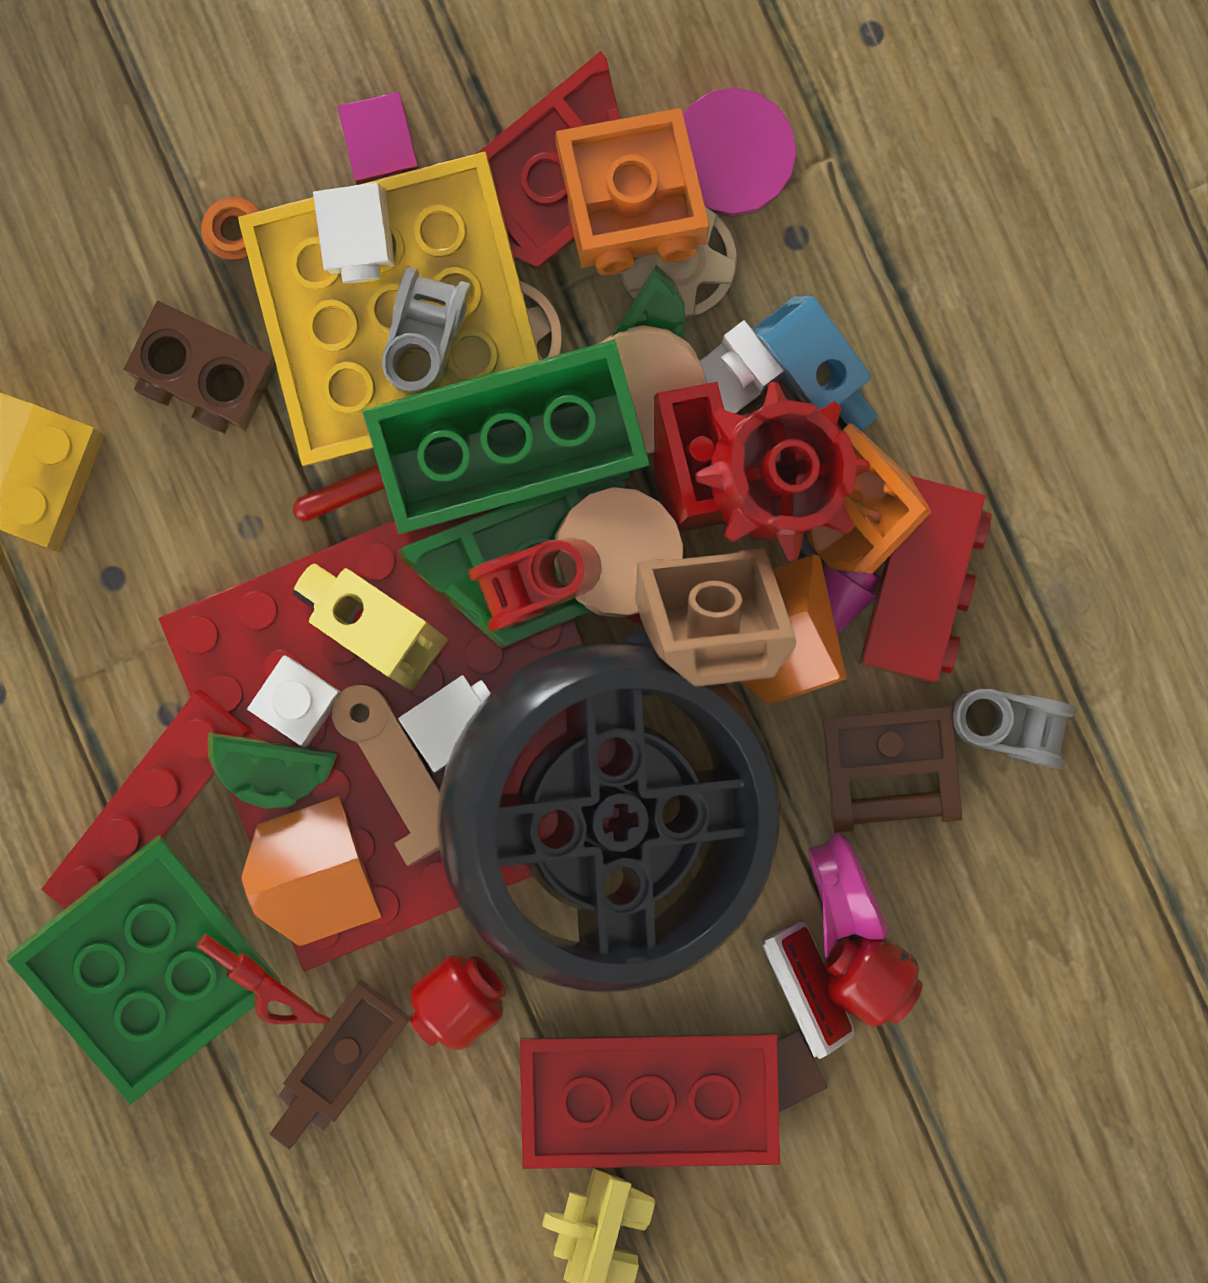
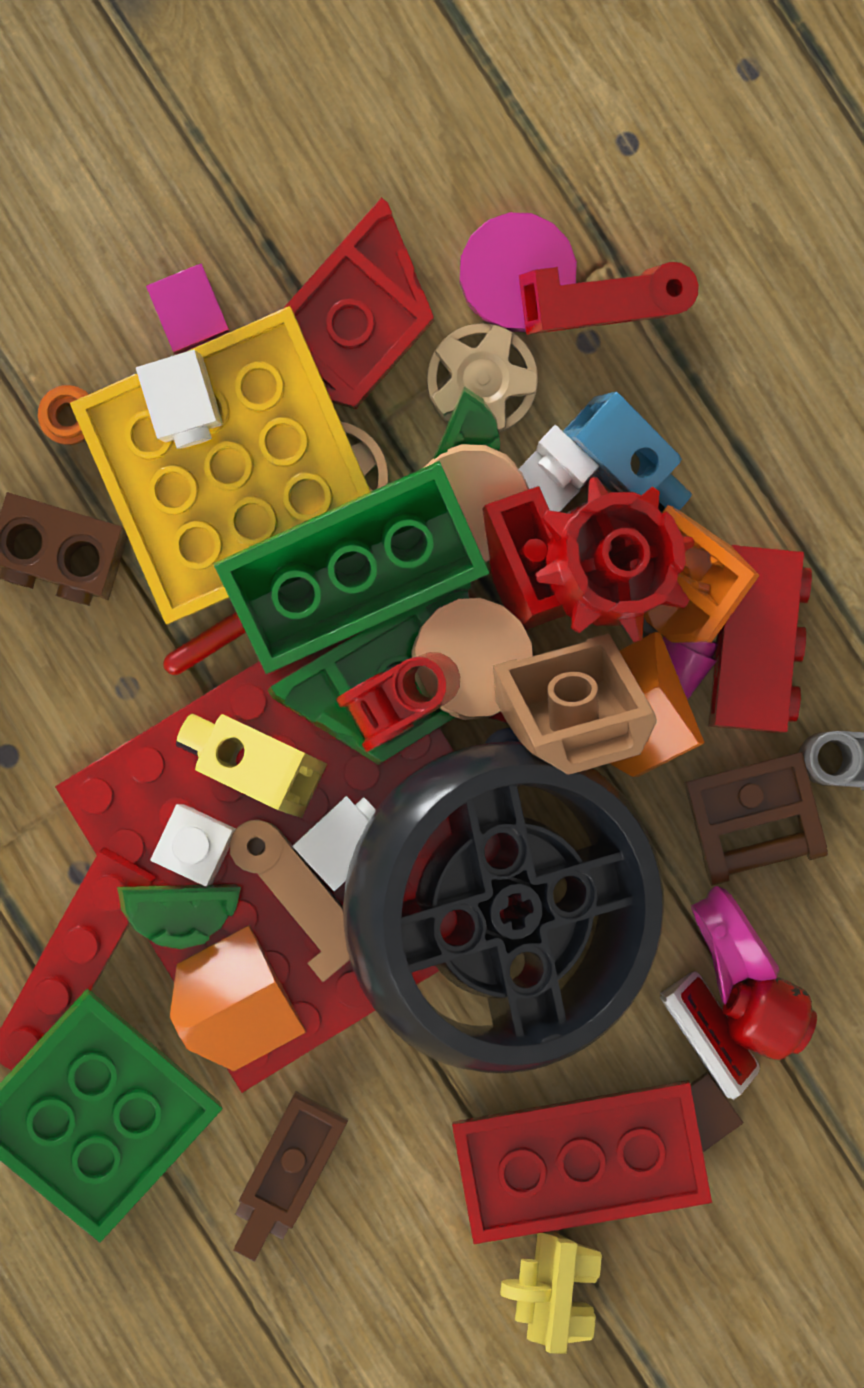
camera: 15 degrees left, 0 degrees up
red hand [197,934,331,1024] -> none
light grey piece [382,266,471,396] -> none
red head [410,955,506,1050] -> none
orange plate [555,108,709,275] -> none
none -> red leg [519,262,699,335]

